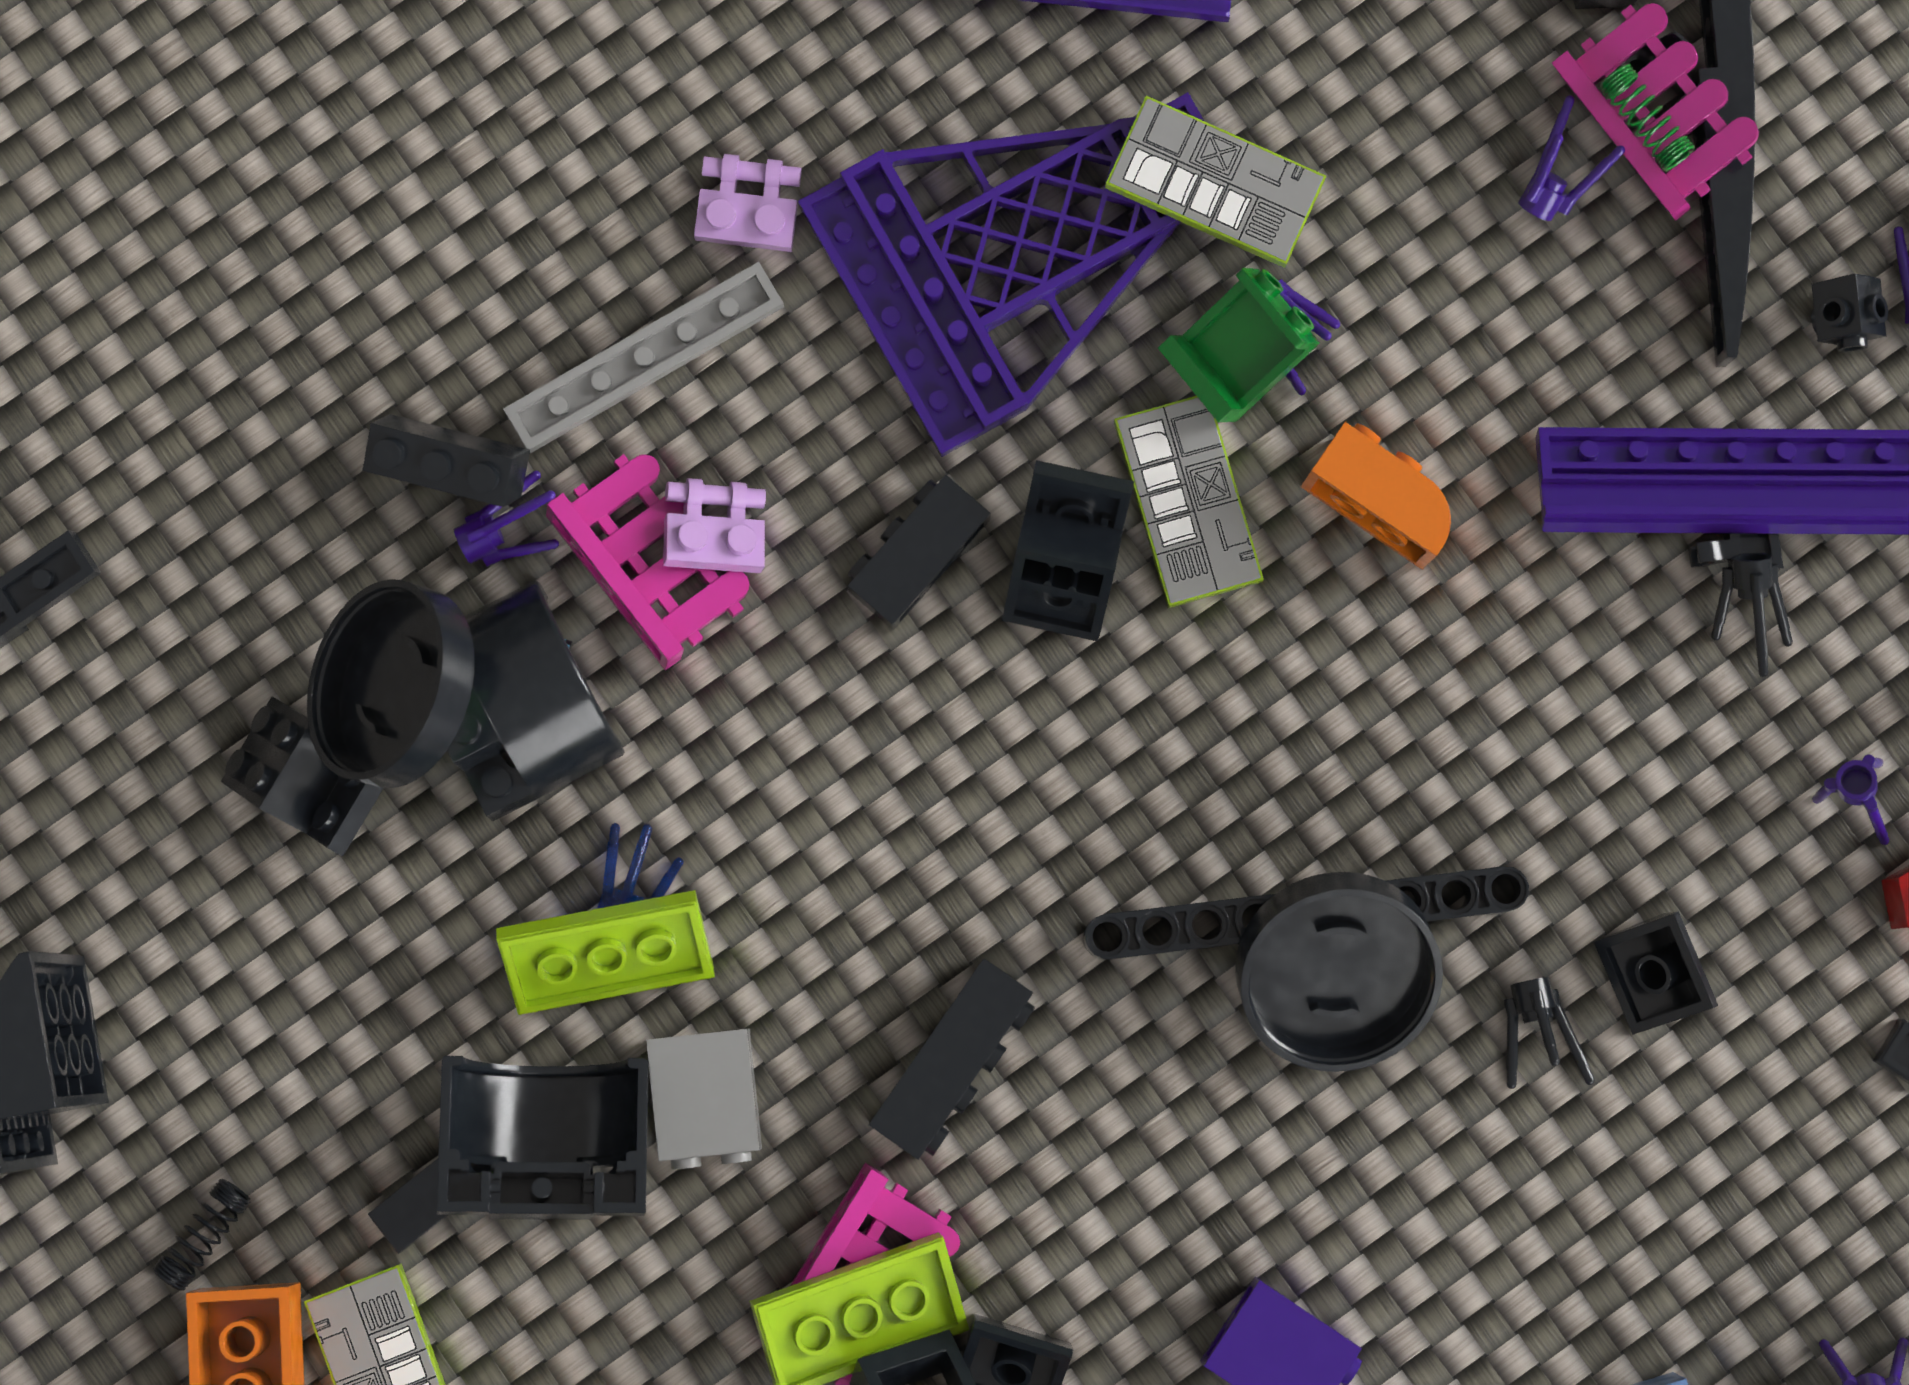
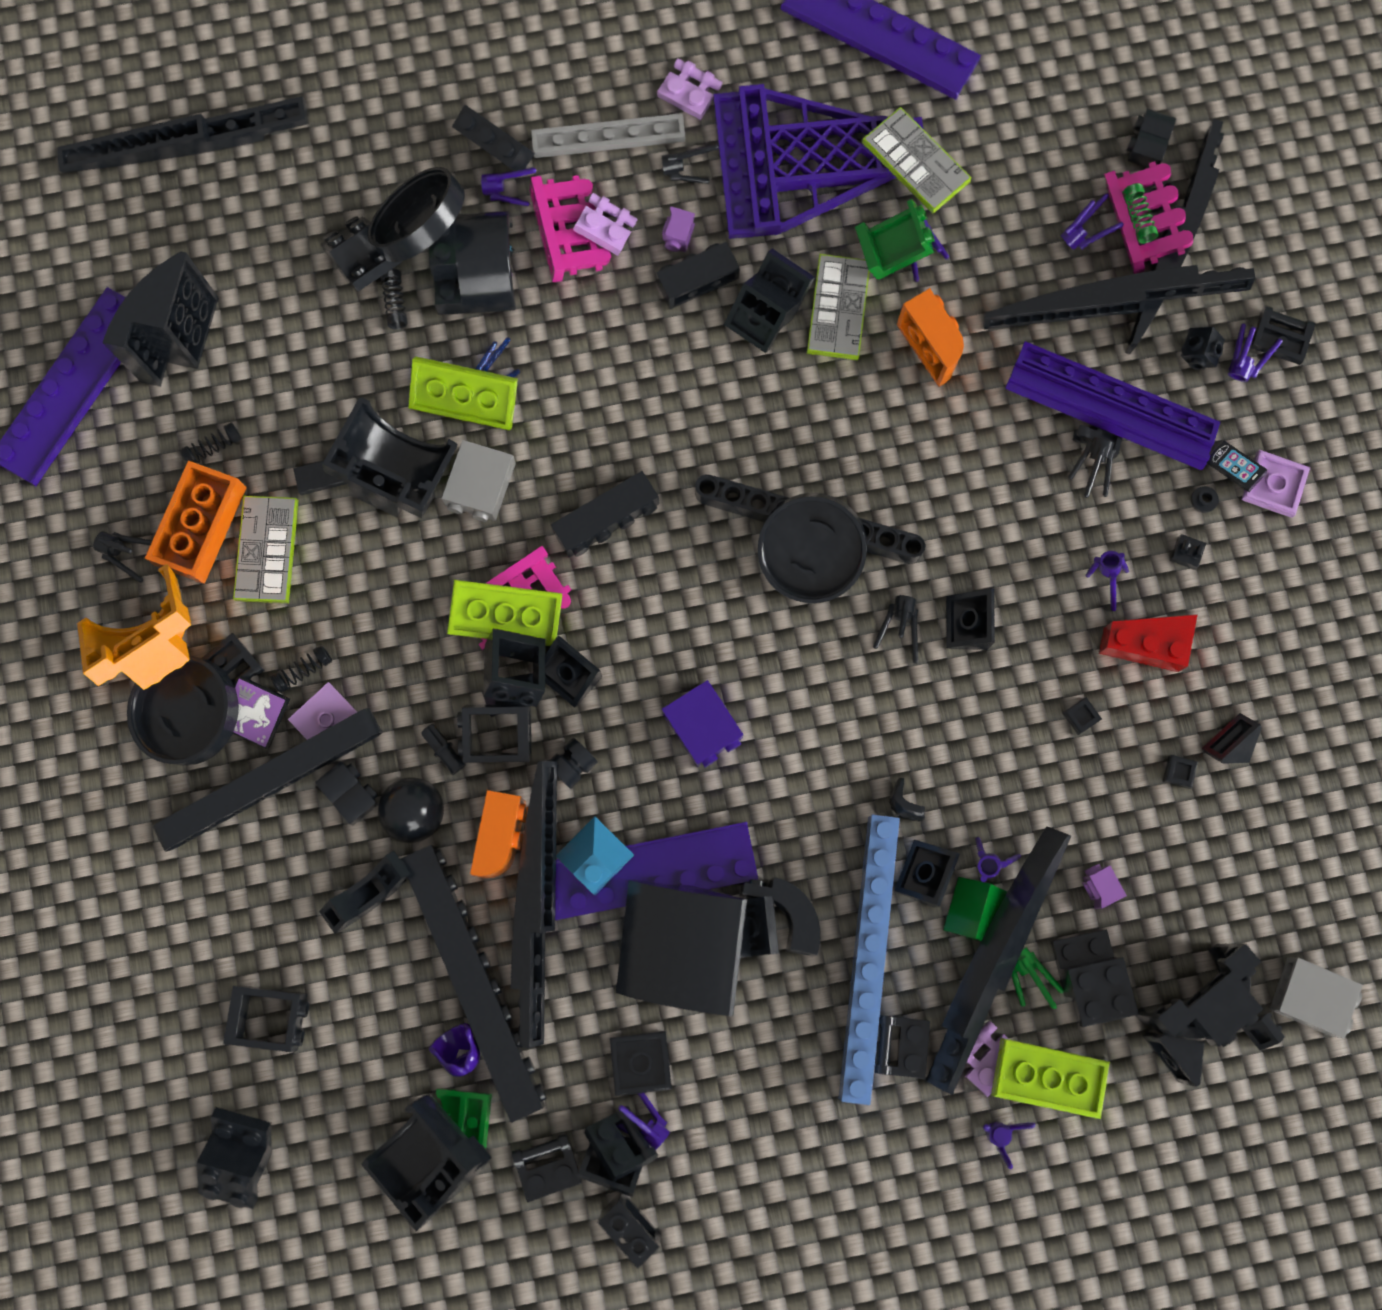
camera: 25 degrees right, 5 degrees down
none -> black piece [381,269,408,329]
none -> black plant [662,145,719,184]
none -> medium lavender window [662,206,695,252]
none -> black hair [889,778,925,822]
none -> black slope [984,265,1255,330]

